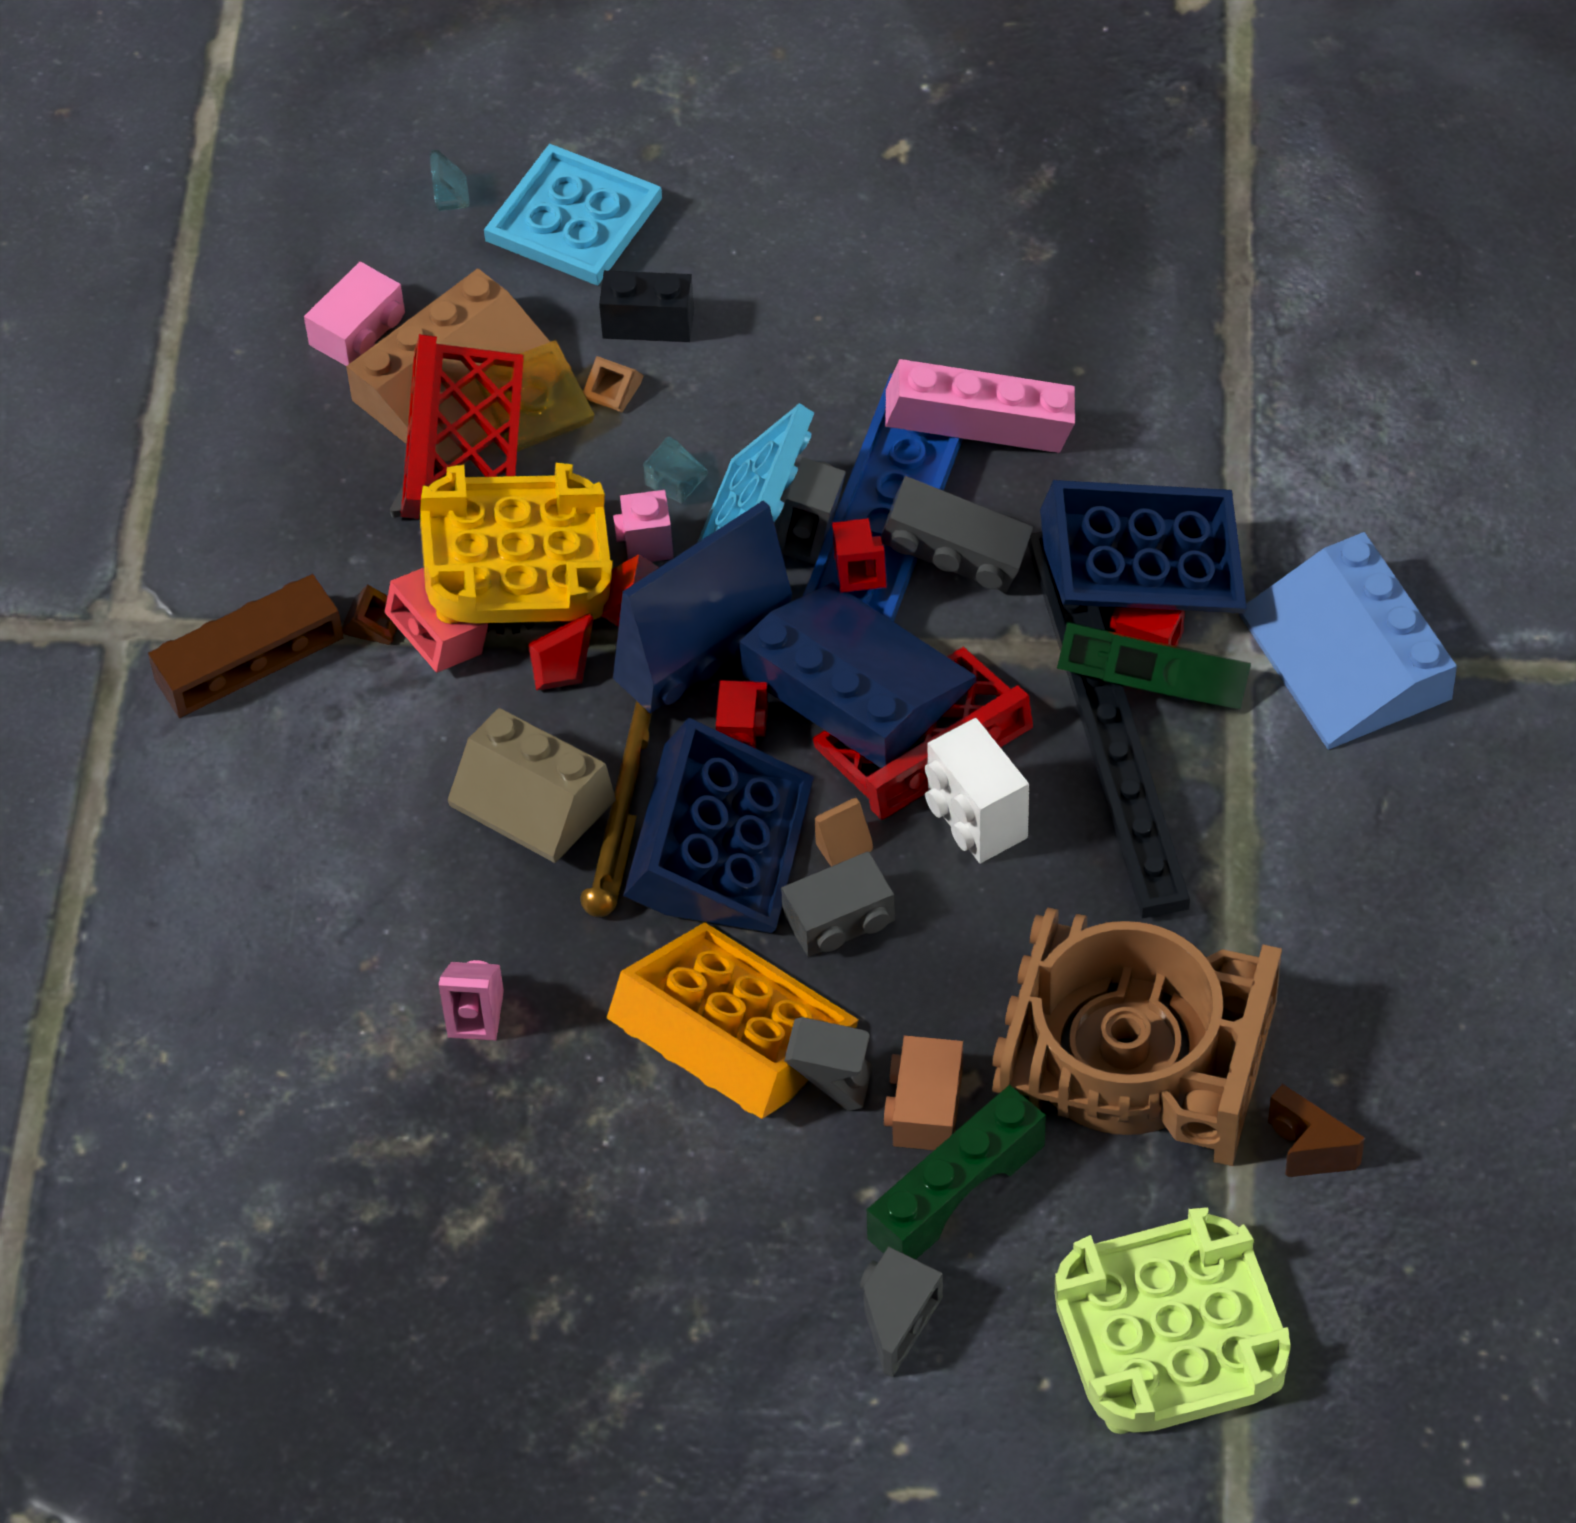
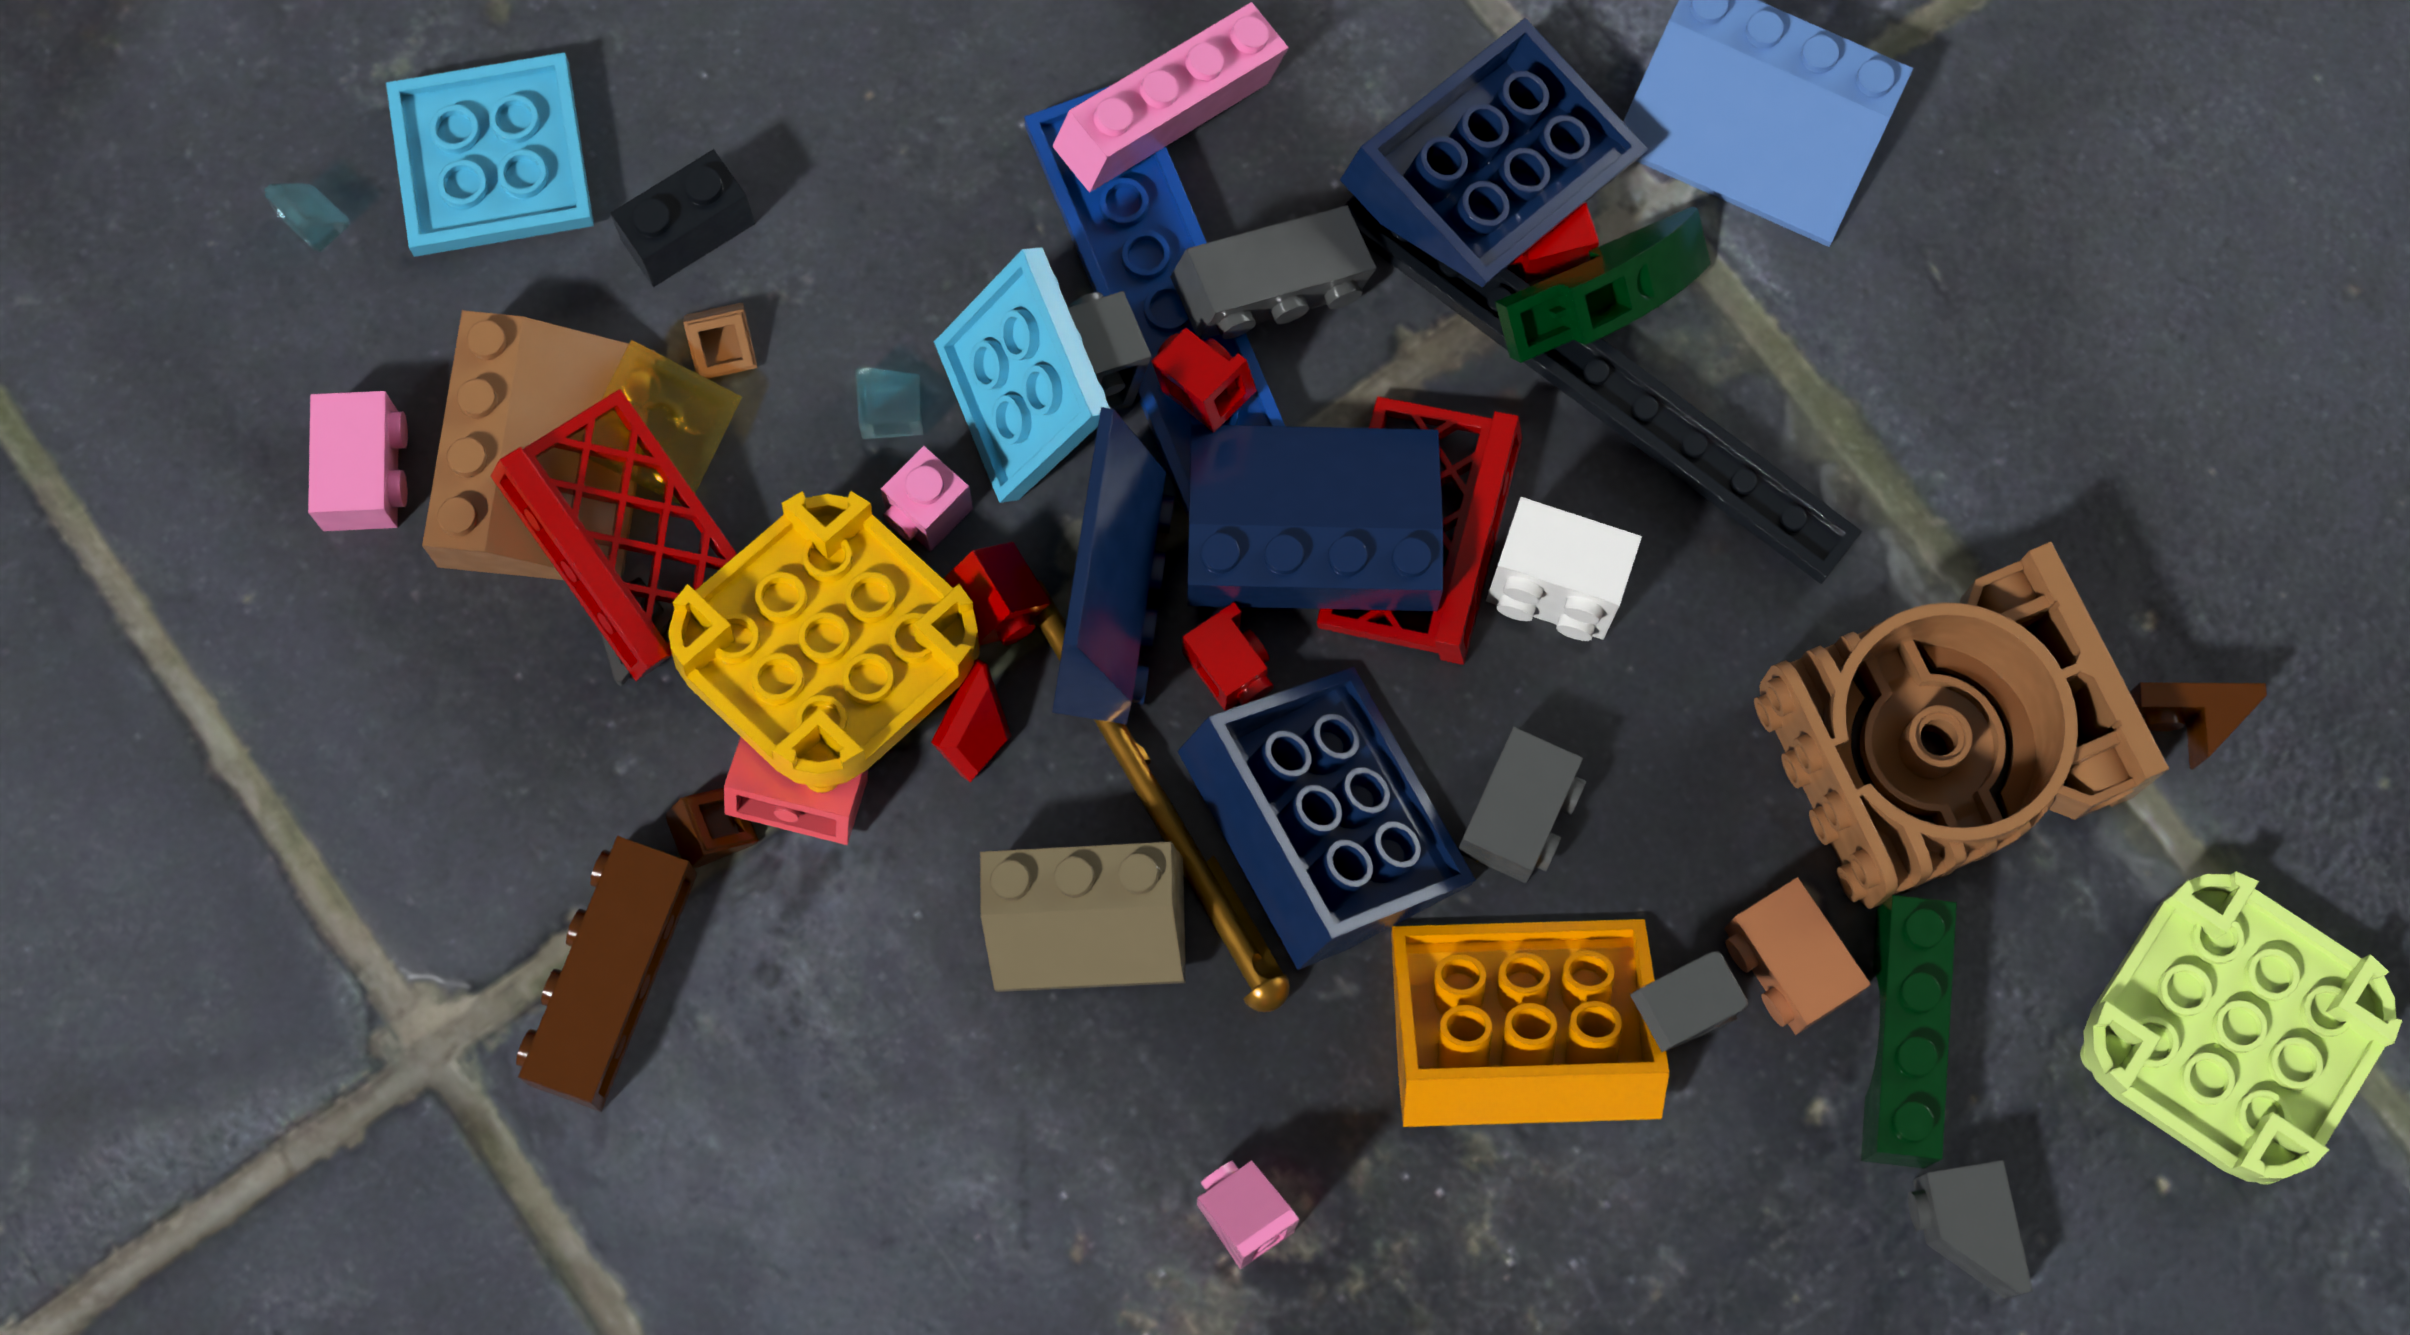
camera: 45 degrees left, 20 degrees up
medium nougat slope [815,798,873,866] -> none

